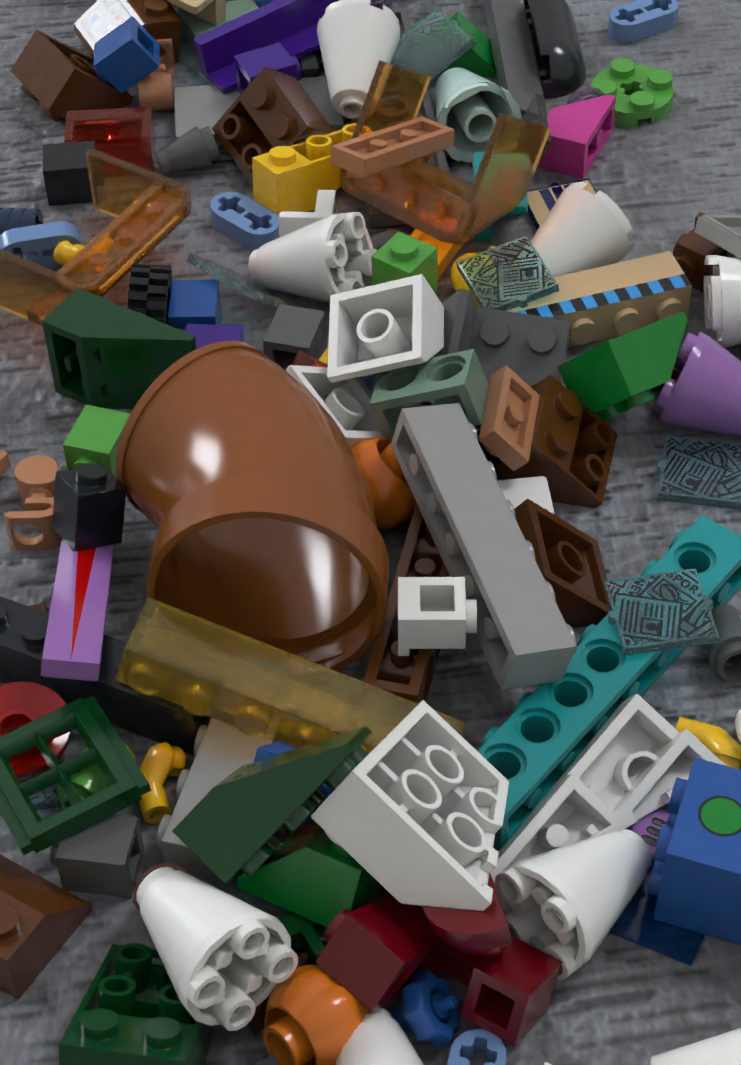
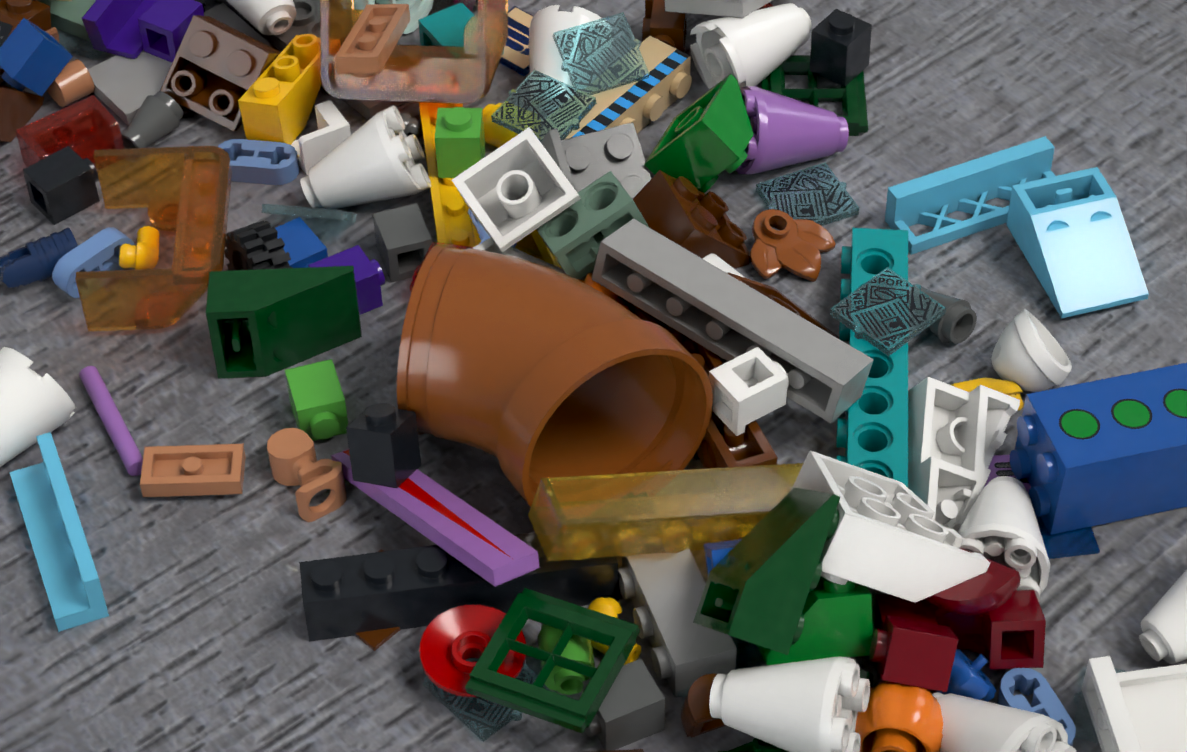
camera: 35 degrees left, 0 degrees up
nougat plate [478,365,540,471] -> none
none -> clear light blue piece [553,12,650,98]
none -> dark orange plate [750,209,836,282]

